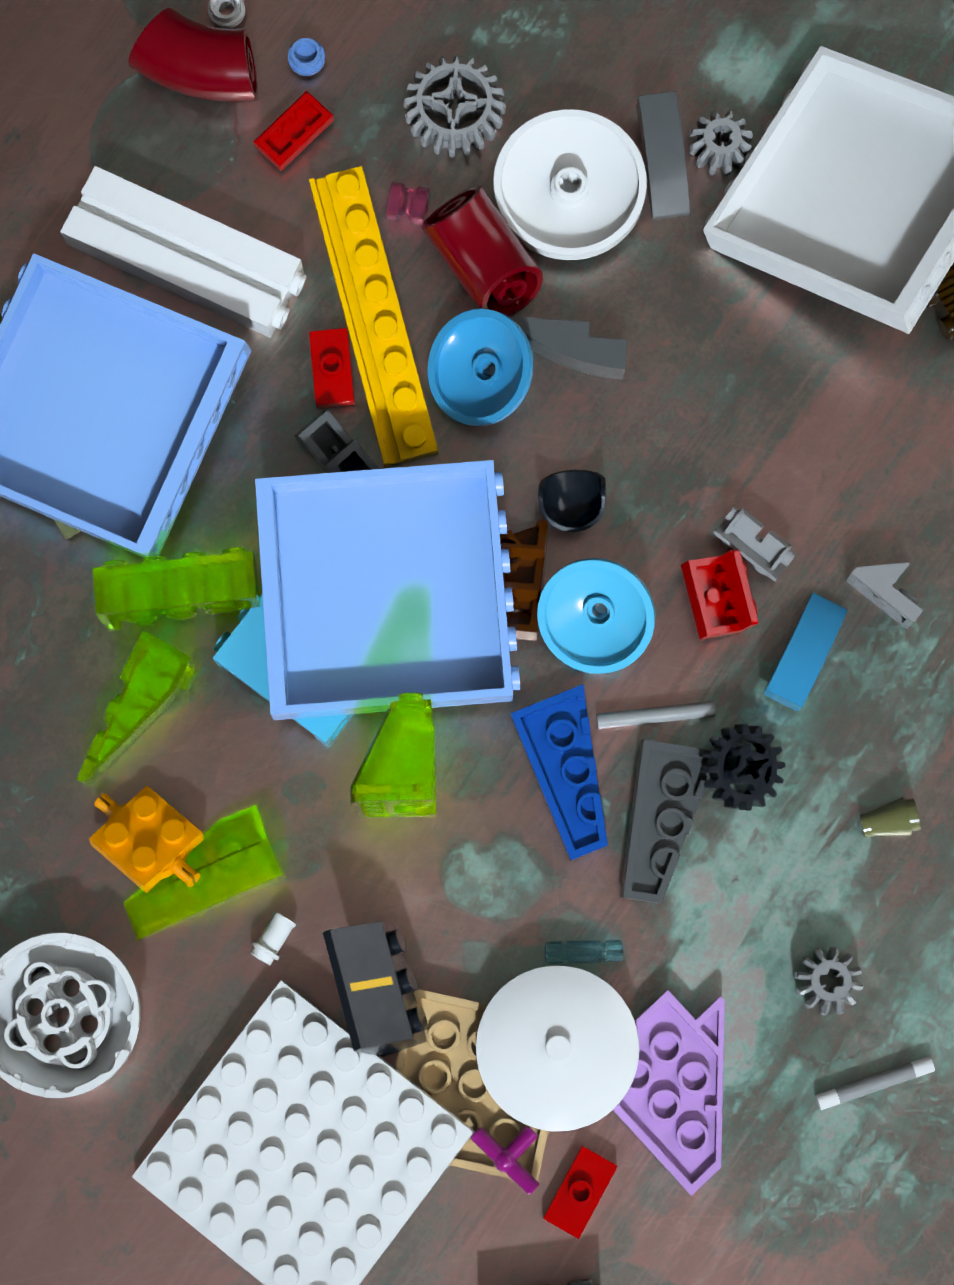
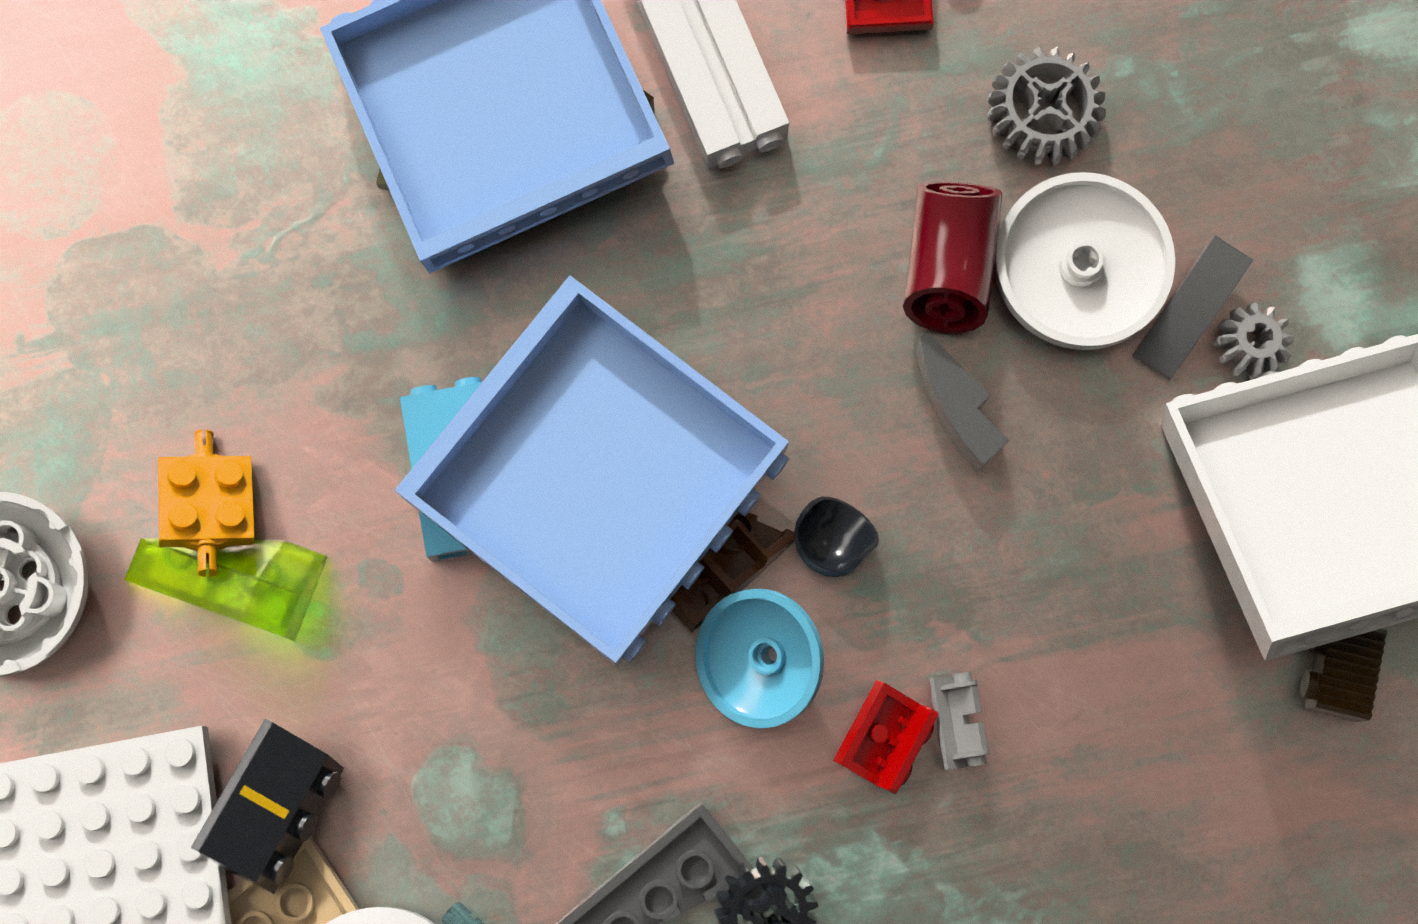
camera: 40 degrees right, 0 degrees up
clear neon green wedge [77,630,197,787] -> none
clear neon green wedge [93,547,260,632] -> none
white pin [250,911,296,966] -> none
dark grey slope [294,410,380,473] -> none
yellow plate [309,166,439,468] -> none
red plate [309,328,355,409] -> none
clear neon green windscreen [350,693,437,818] -> none
clear pink wheel [386,181,430,225] -> none
dark azure dish [427,309,533,426] -> none
blue wing [510,684,608,861] -> none
light grey bar [596,701,716,729] -> none
dark azure slope [763,593,848,712] -> none
light grey slope [846,562,923,629] -> none

